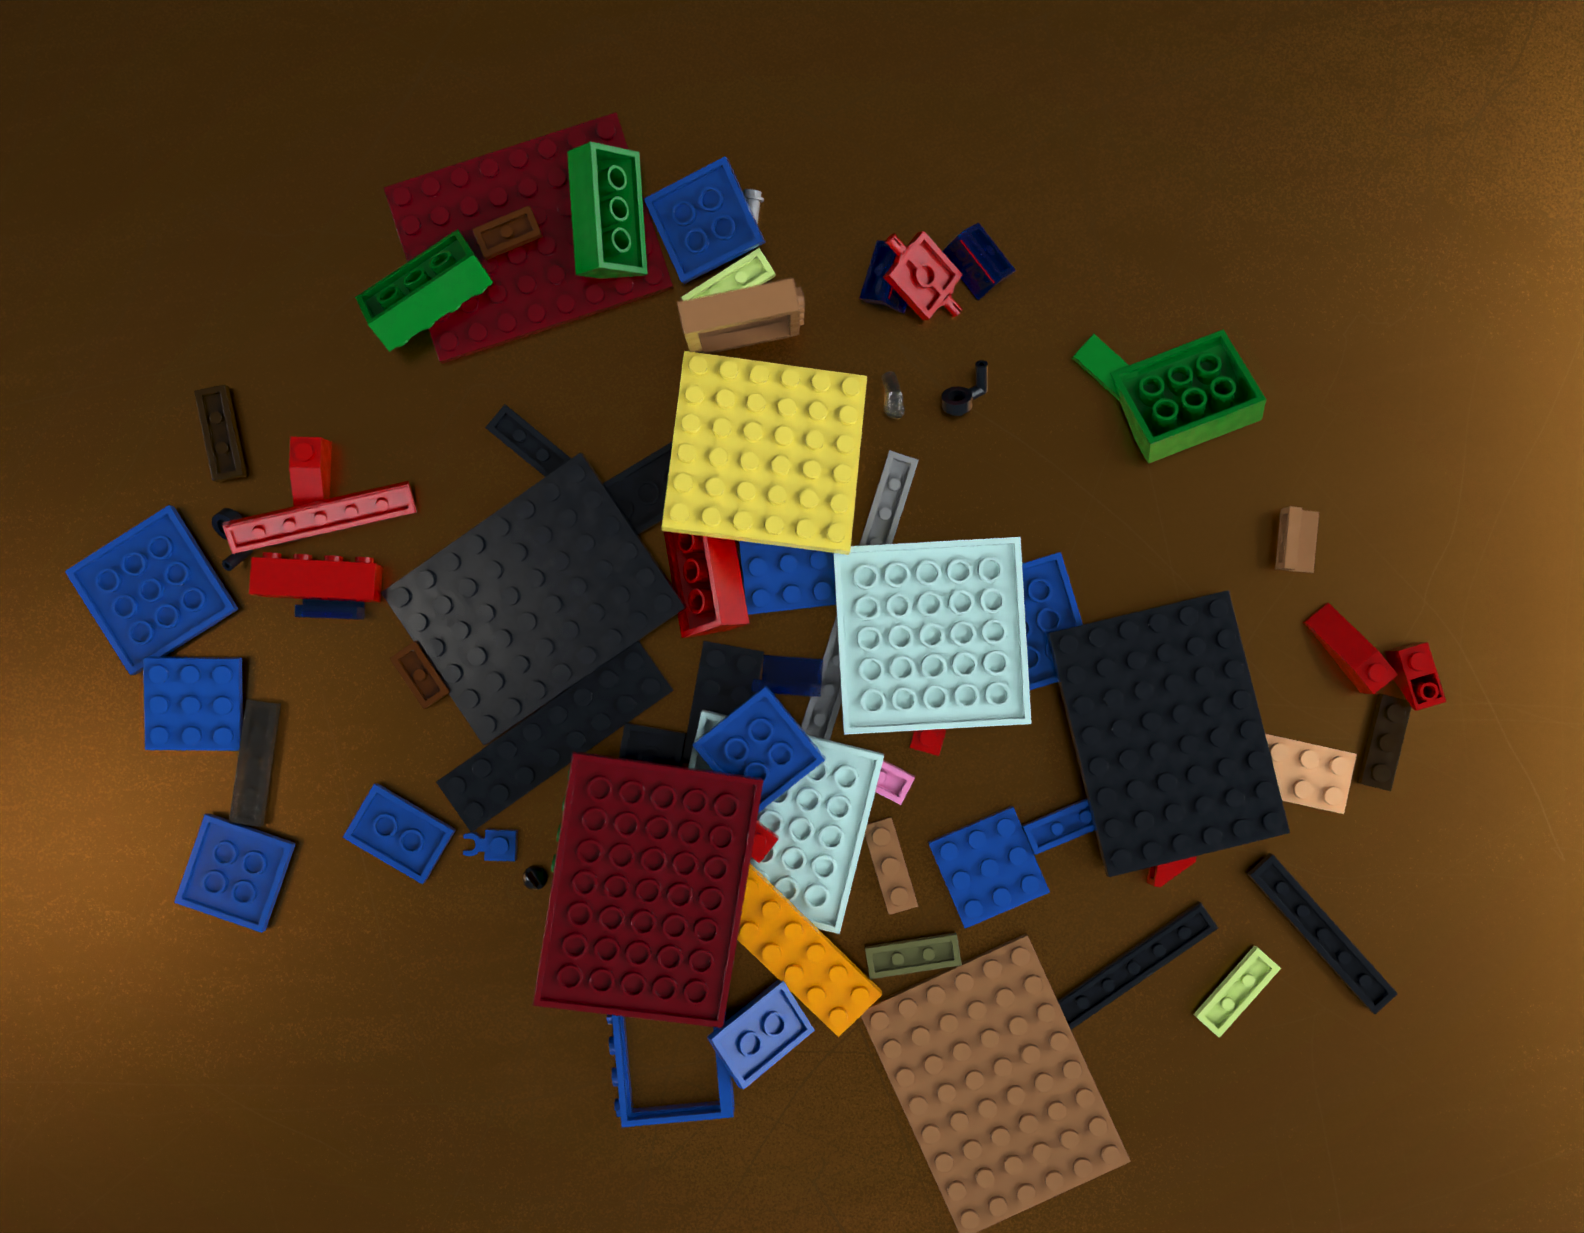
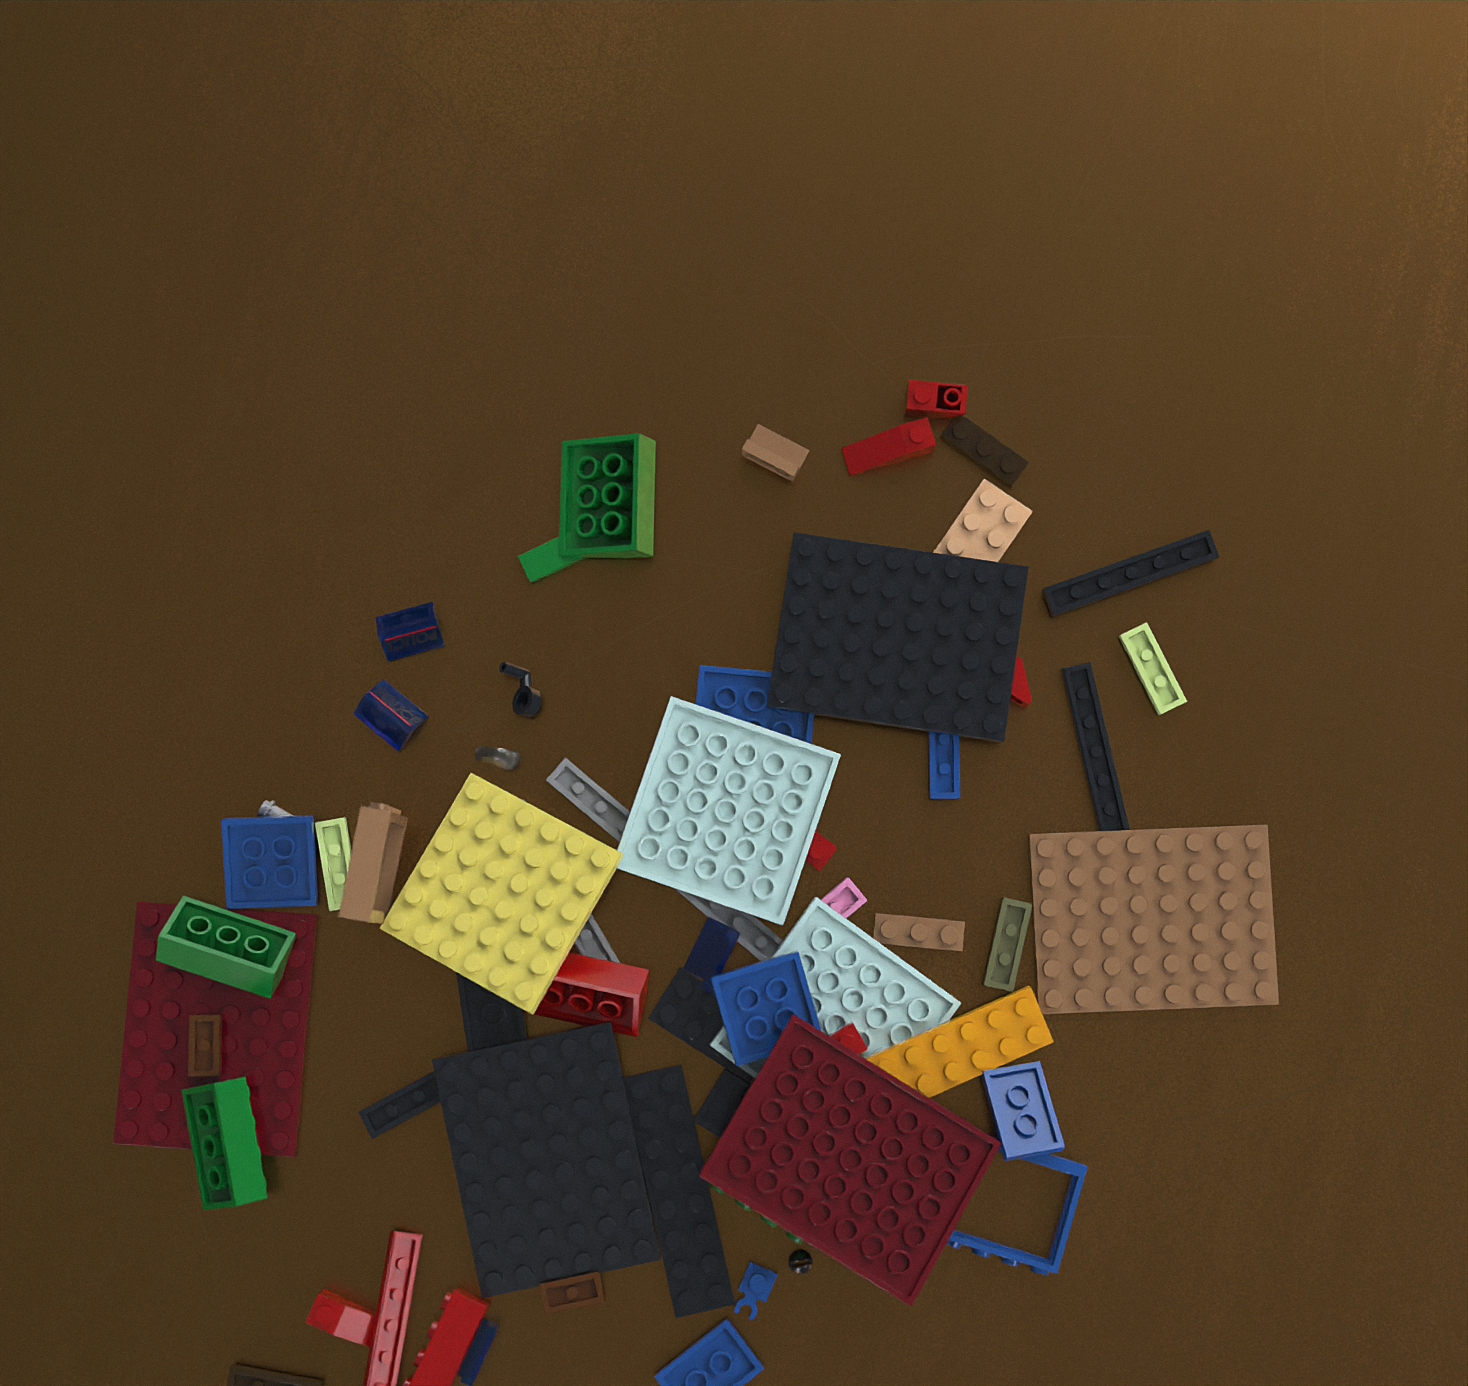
camera: 70 degrees left, 5 degrees down
blue plate [738,541,836,615] -> none
red plate [883,231,963,321] -> none
blue plate [928,806,1050,929] -> none

